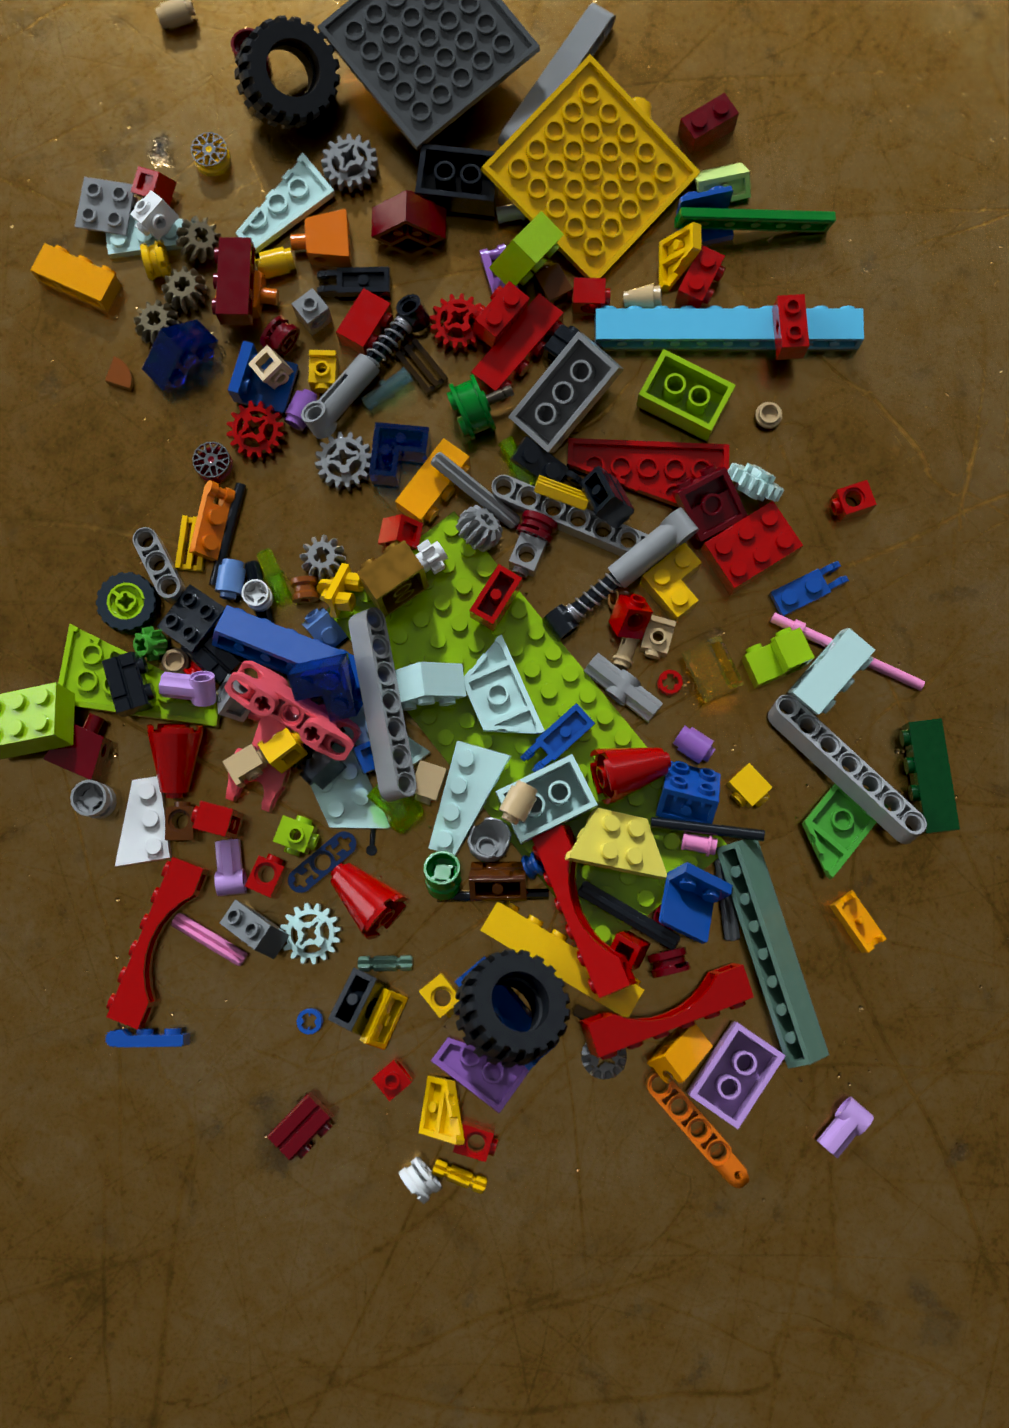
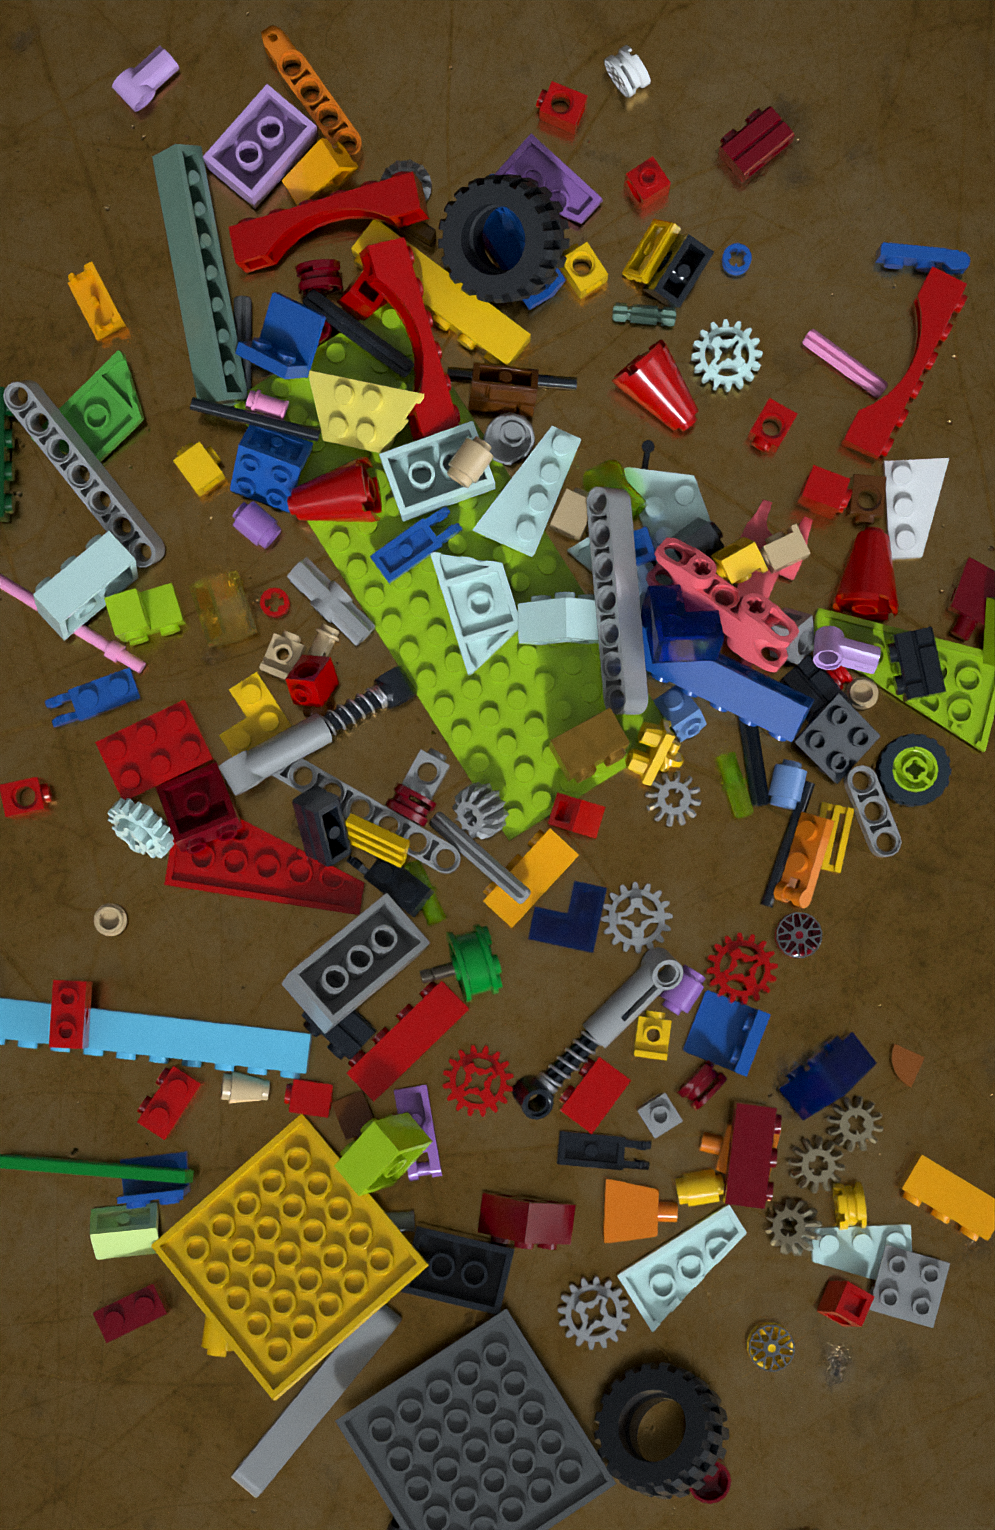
camera: 175 degrees left, 5 degrees up
light grey wheel [70,780,117,819] -> none
white brick [130,191,180,240] -> none
bright green gear [133,626,168,662] -> none
lavender piece [214,839,247,896] -> none
dark grey brick [220,899,290,959] -> none
white wheel [241,579,273,612] -> none
tan brick [248,345,293,390] -> none
lime brick [273,815,320,857] -> none
dark blue beam [288,831,358,893] -> none
dark orange wheel [290,576,320,604] -> none
clear light blue pin [361,367,413,412] -> none
dark brown tile [395,338,448,396] -> none
white gear [415,539,448,575] -> none
yellow wing [419,1075,465,1145] -> none
green wheel [424,851,462,900] -> none
yellow axle [432,1159,488,1194] -> none
red brick [469,564,522,631] -> none
red brick [472,281,530,348] -> none
blue bush [521,852,545,880] -> none
lime brick [636,349,736,441] -> none
yellow wing [659,222,702,292] -> none

